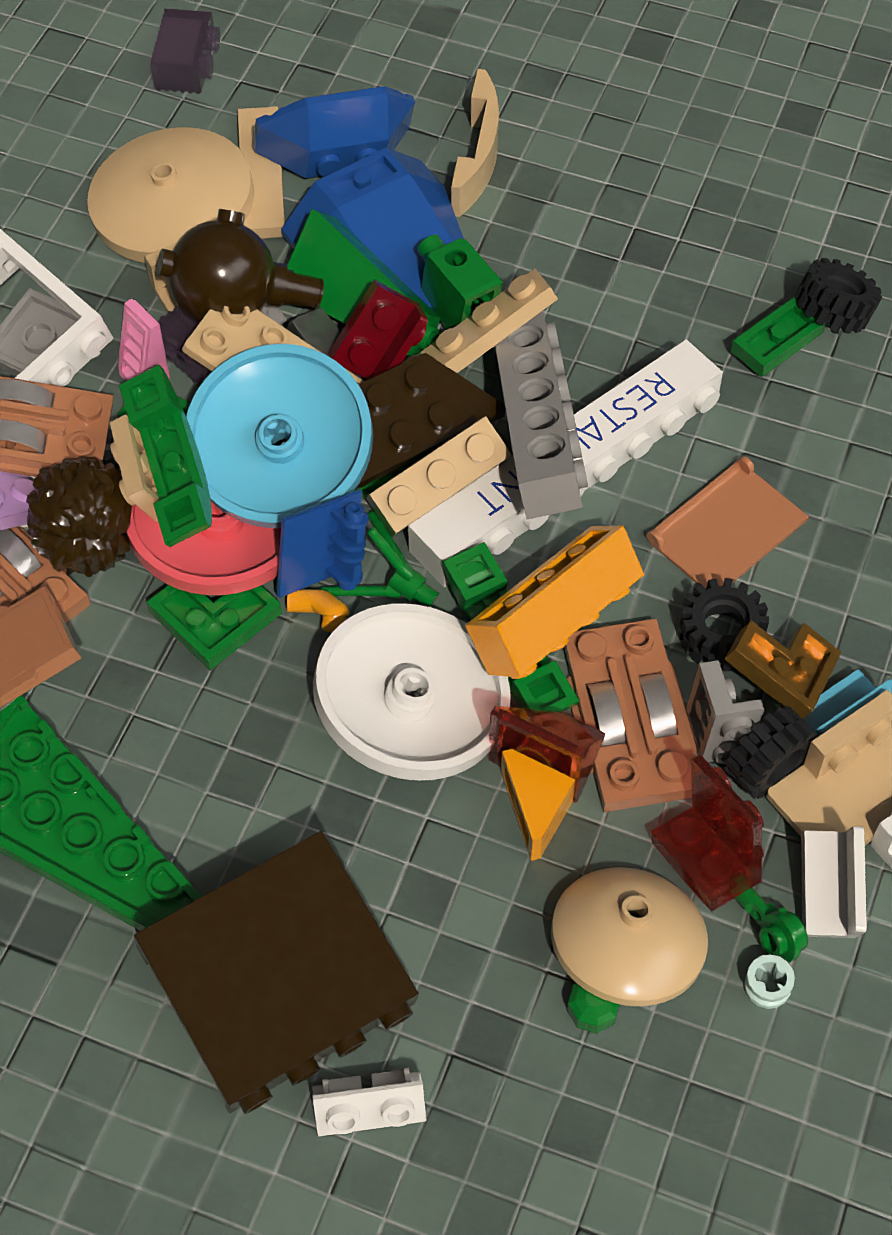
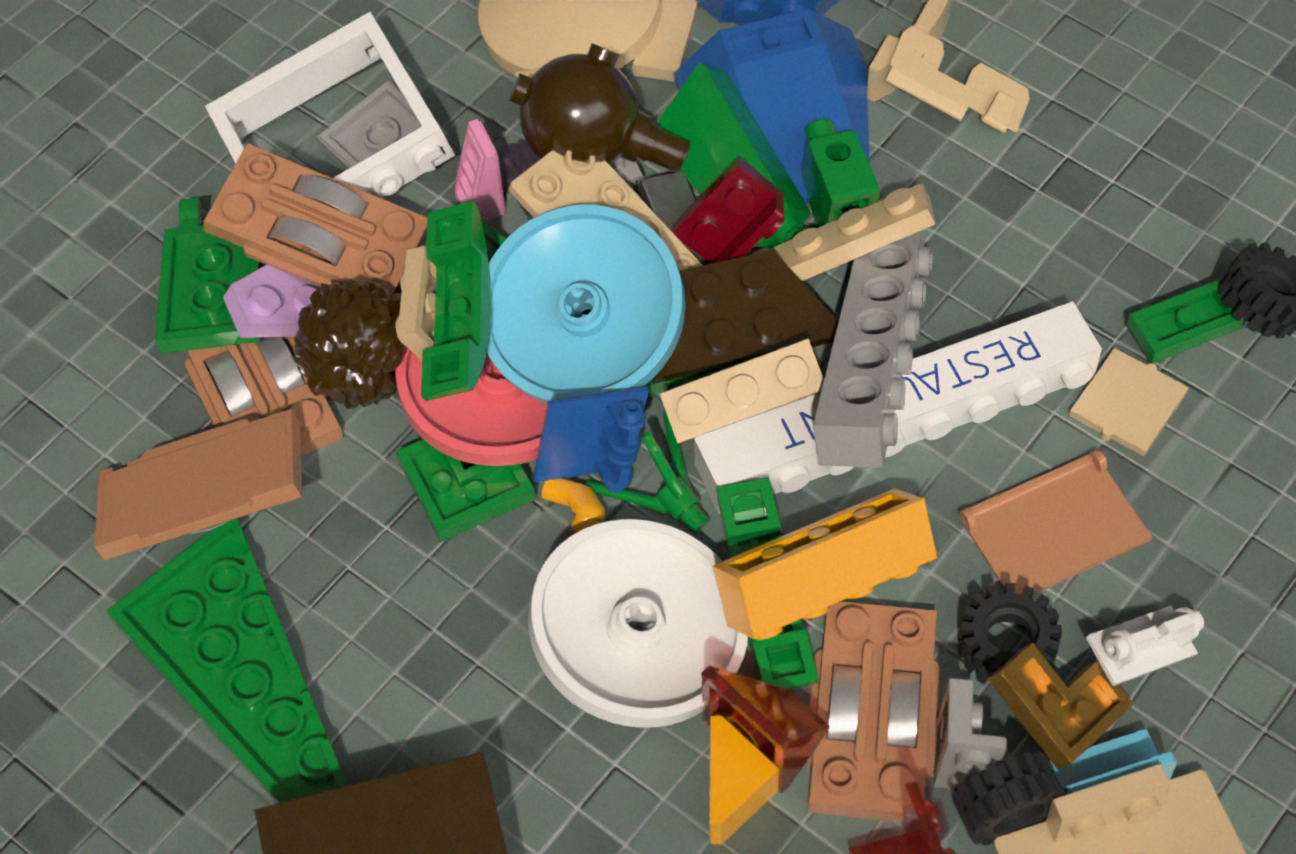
camera: 20 degrees right, 0 degrees up
none -> tan piece [885,26,1030,133]
none -> tan piece [1069,348,1189,457]
none -> white hinge [1085,606,1204,686]

